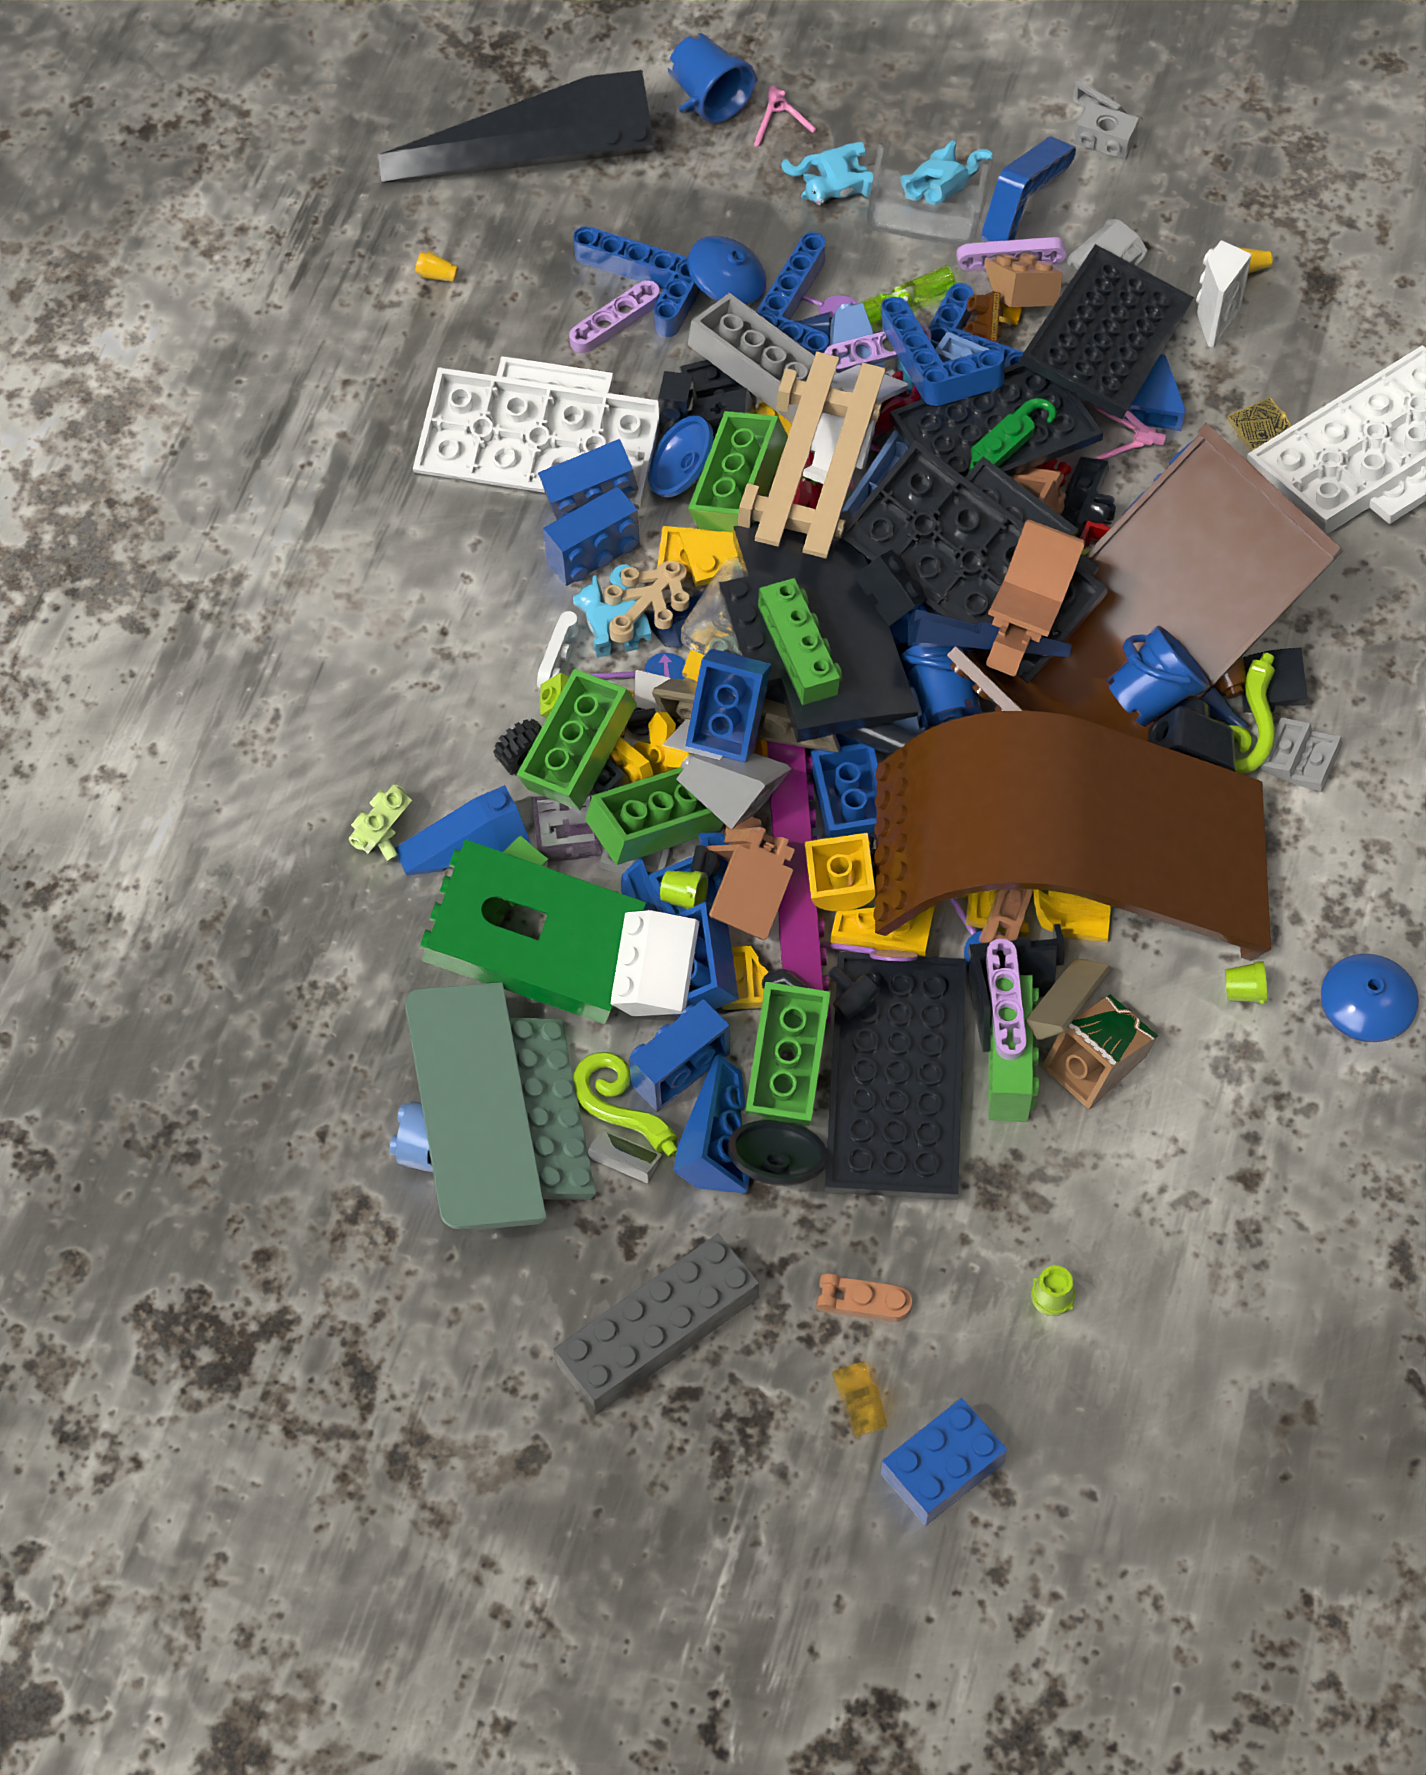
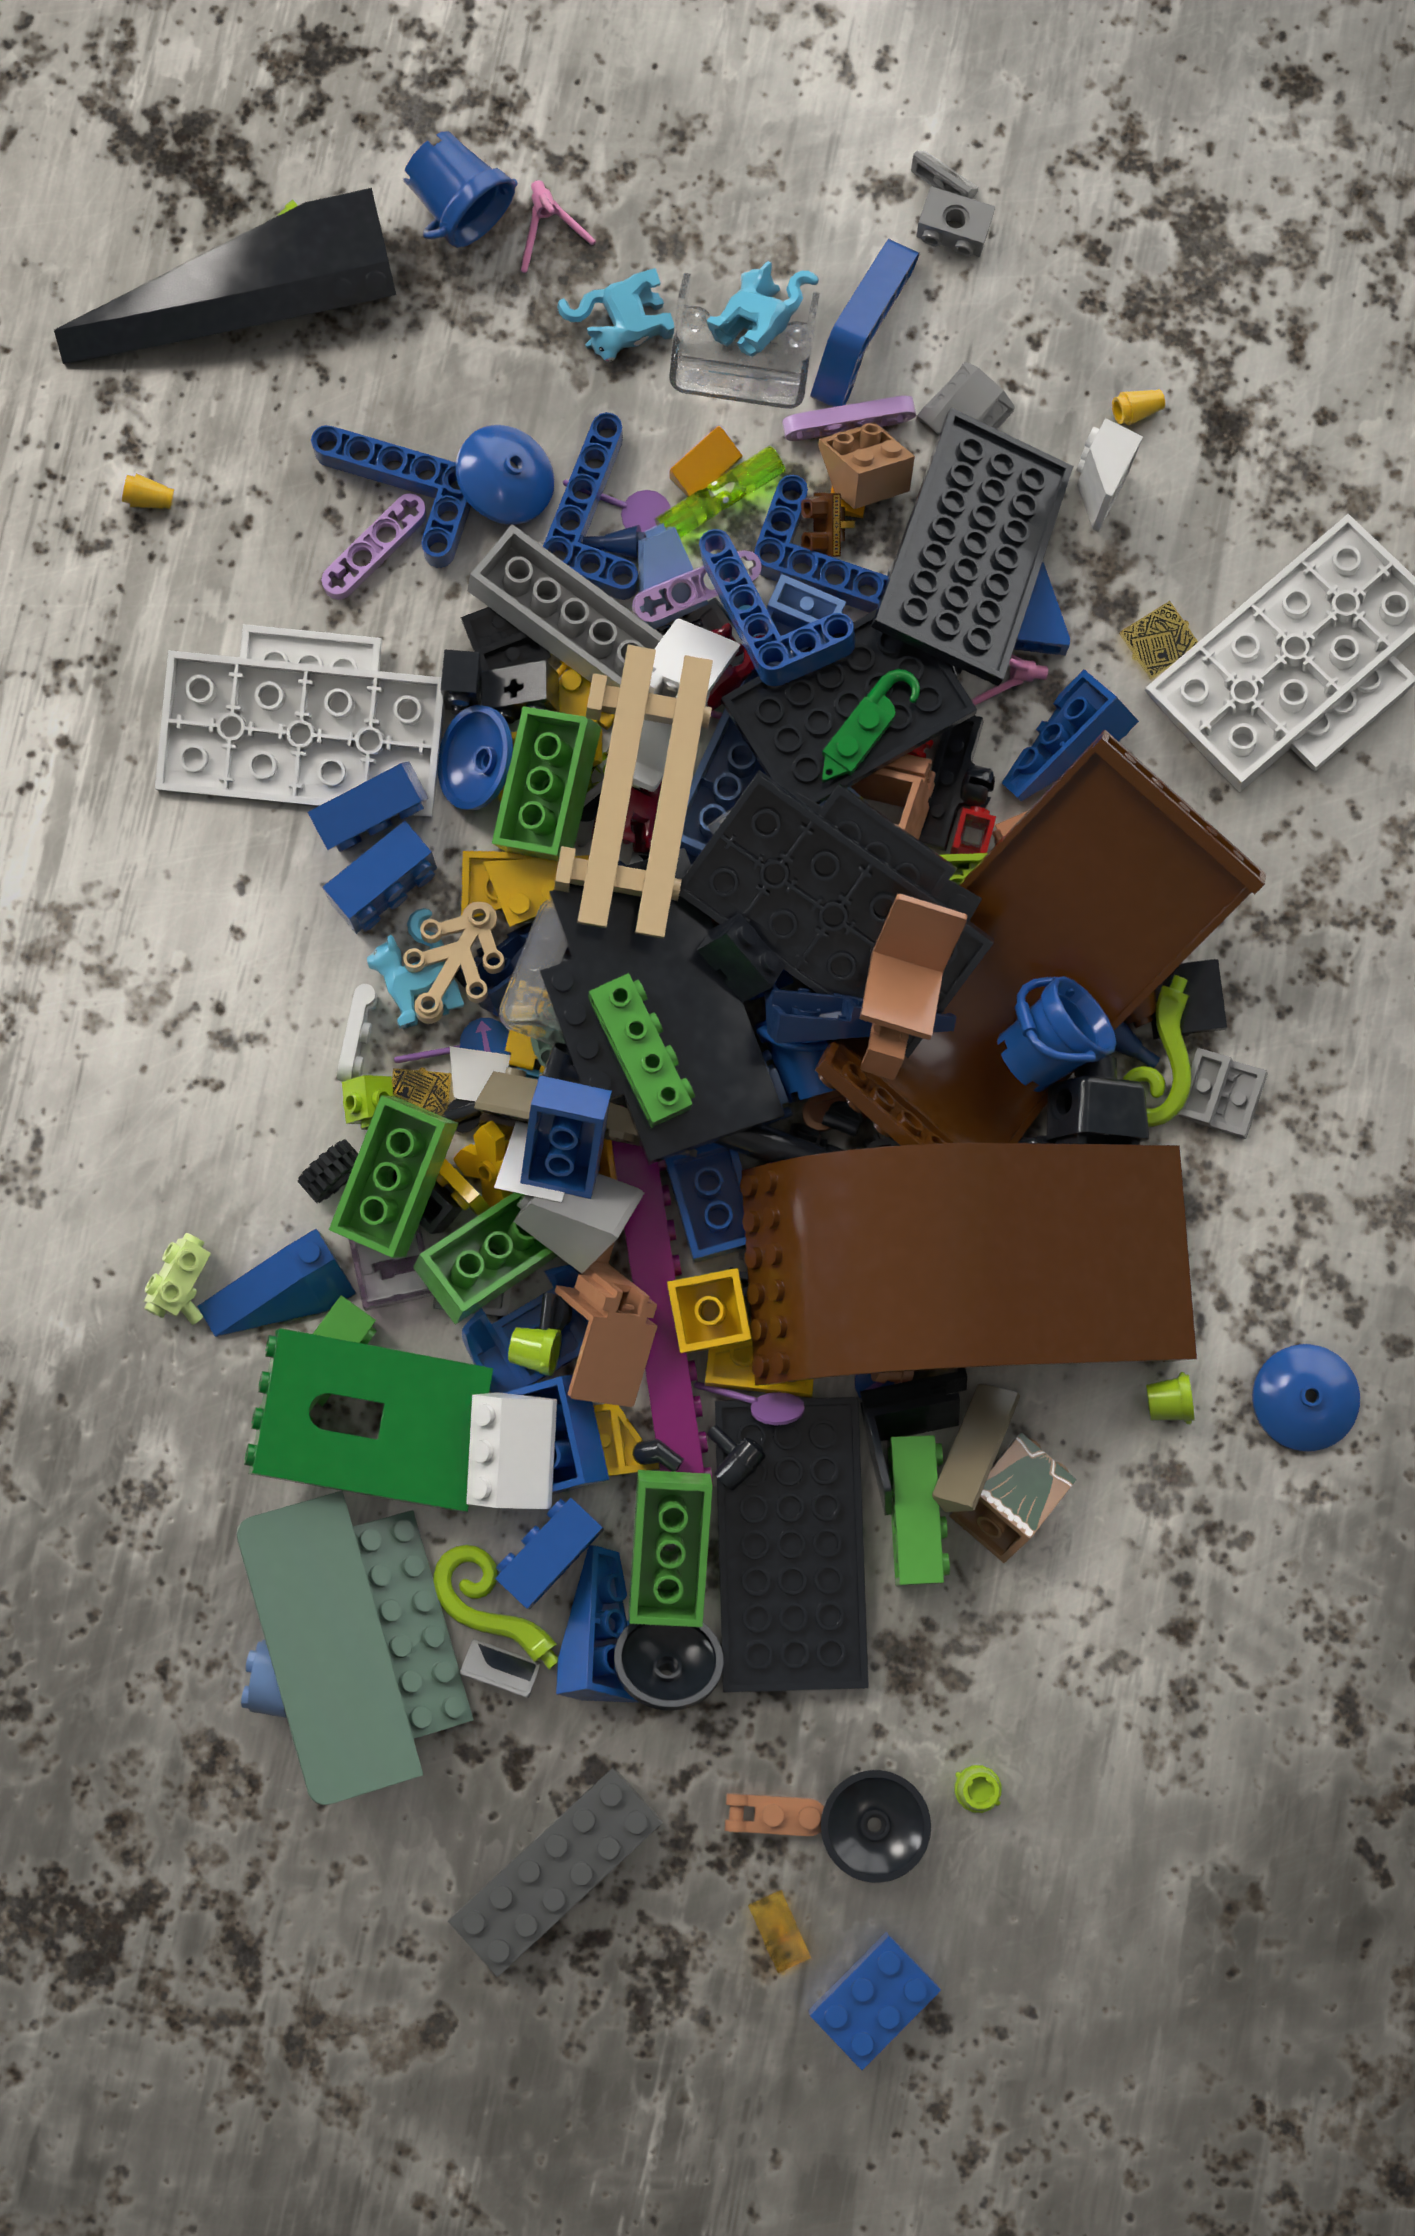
camera: 10 degrees left, 20 degrees up
lavender beam [986,938,1026,1060] -> none
none -> light orange slope [669,426,743,502]
none -> black dish [821,1770,931,1883]

